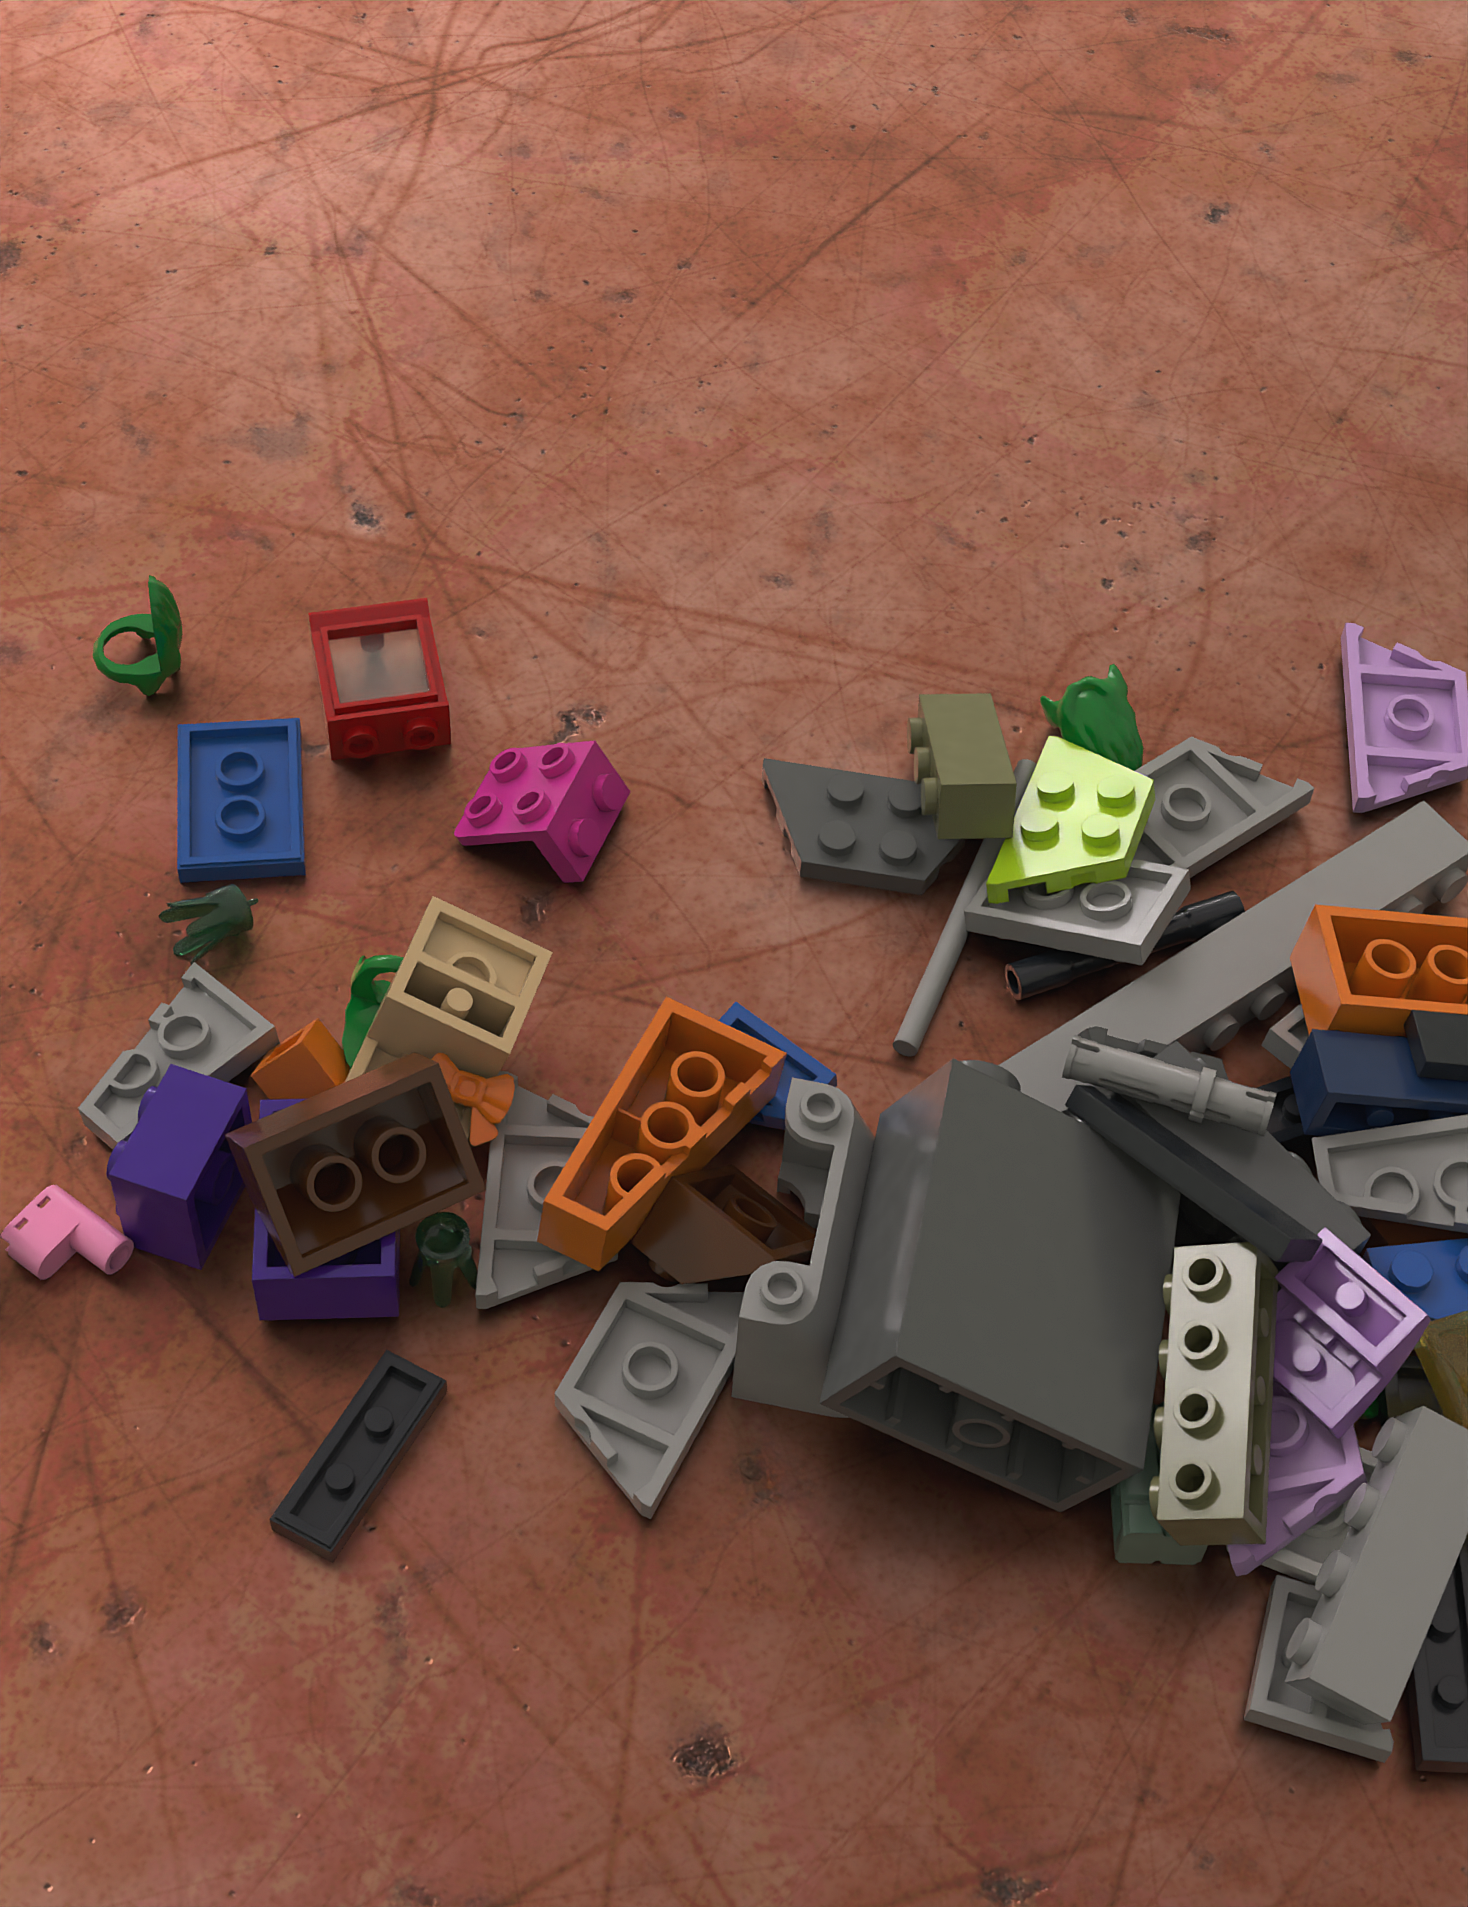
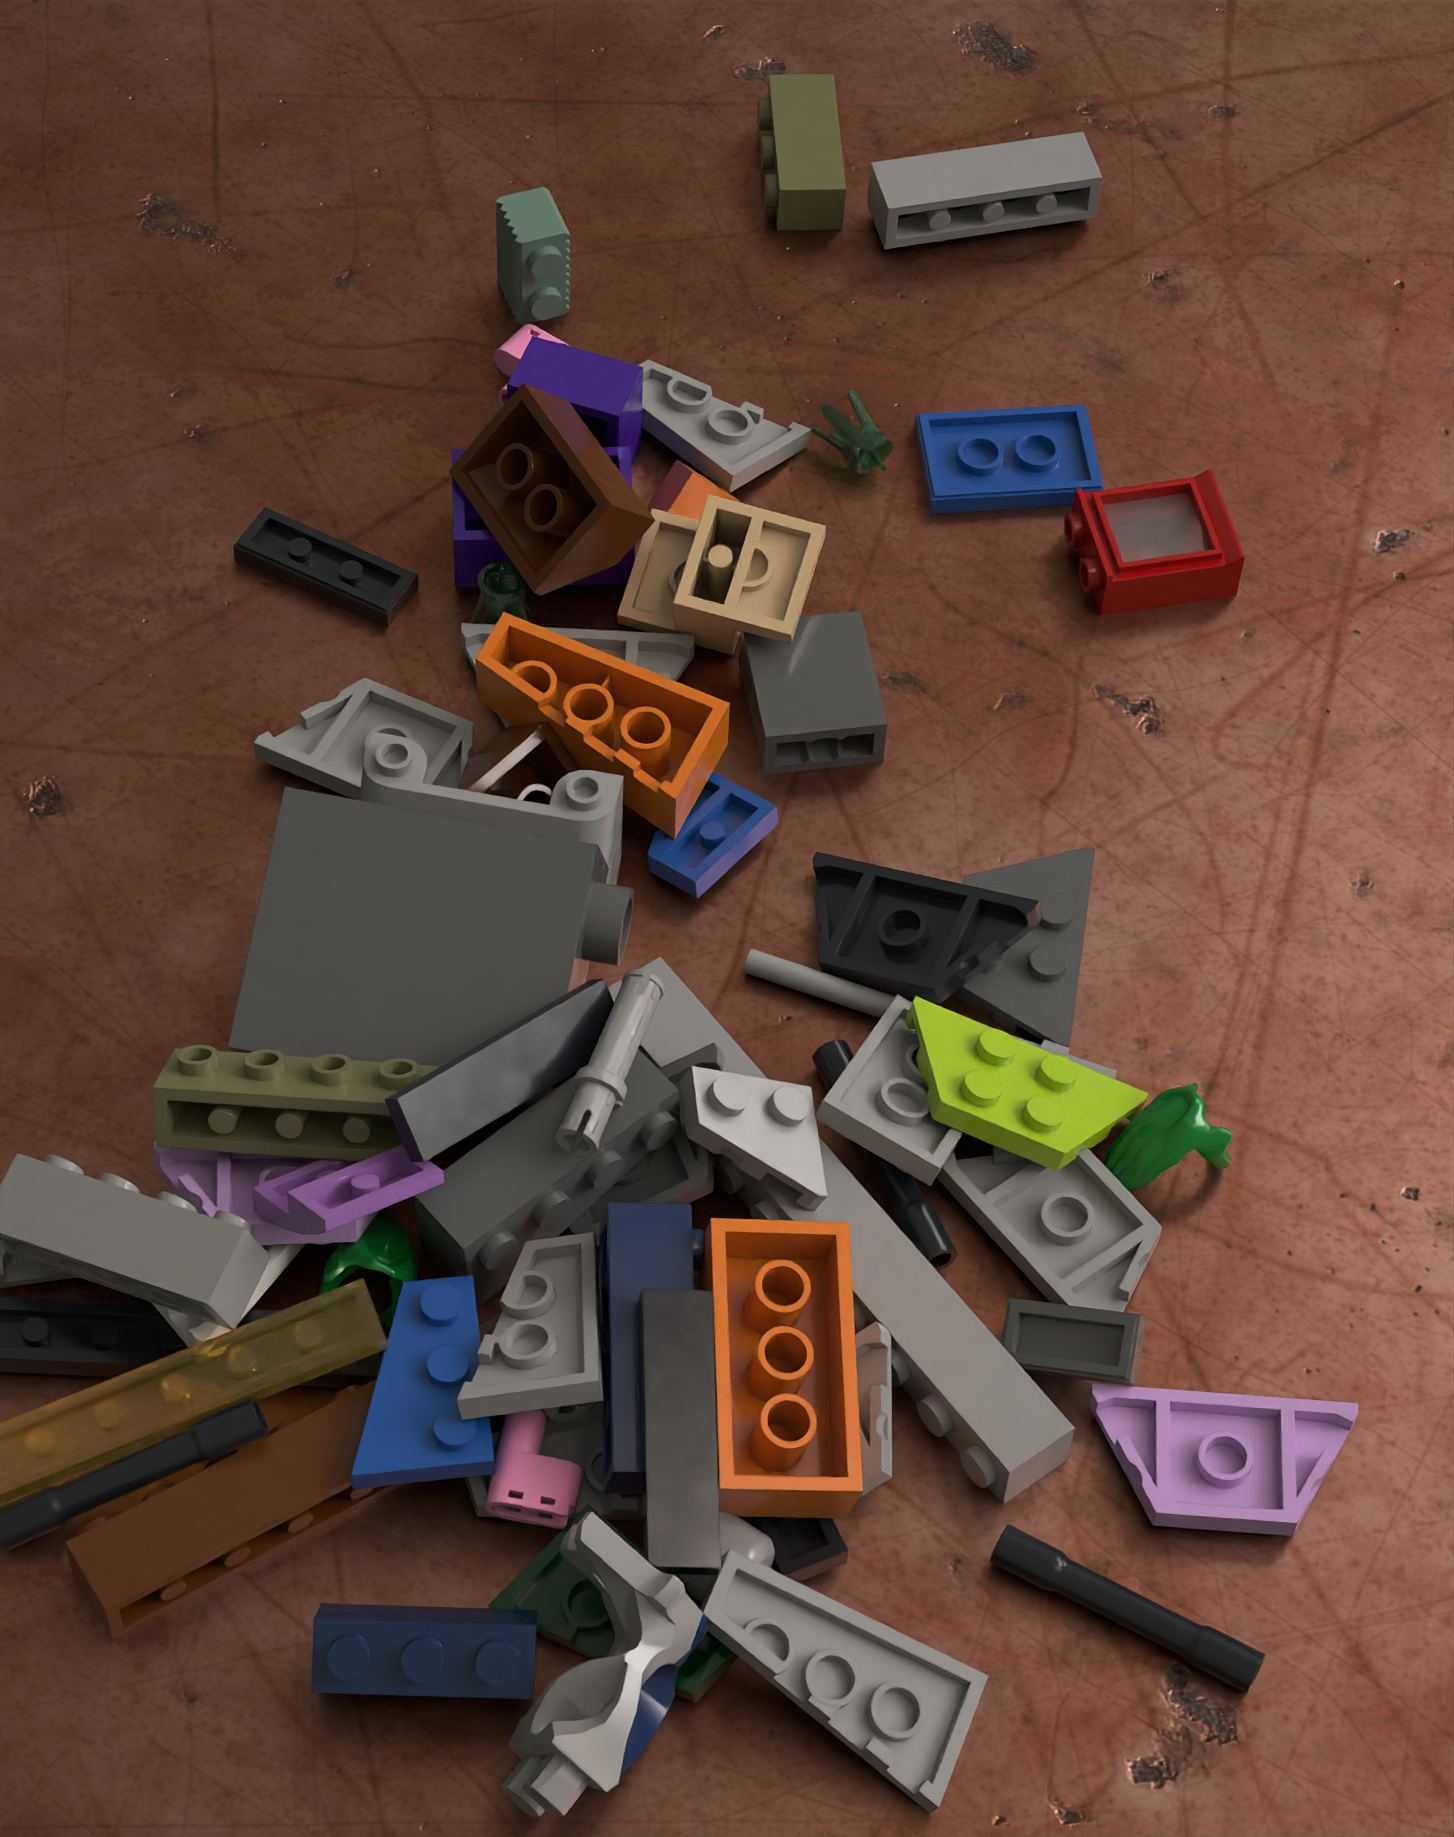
camera: 90 degrees right, 0 degrees up
green piece [92,575,183,696] -> none
orange piece [431,1053,515,1147] -> none
dark pink bracket [454,740,630,883] -> none
olive brick [907,693,1017,839] -> none
none -> light grey wing [680,1066,828,1210]
none -> dark grey brick [739,611,888,775]
none -> black wing [813,852,1043,1004]
none -> dark grey tile [1001,1298,1146,1387]

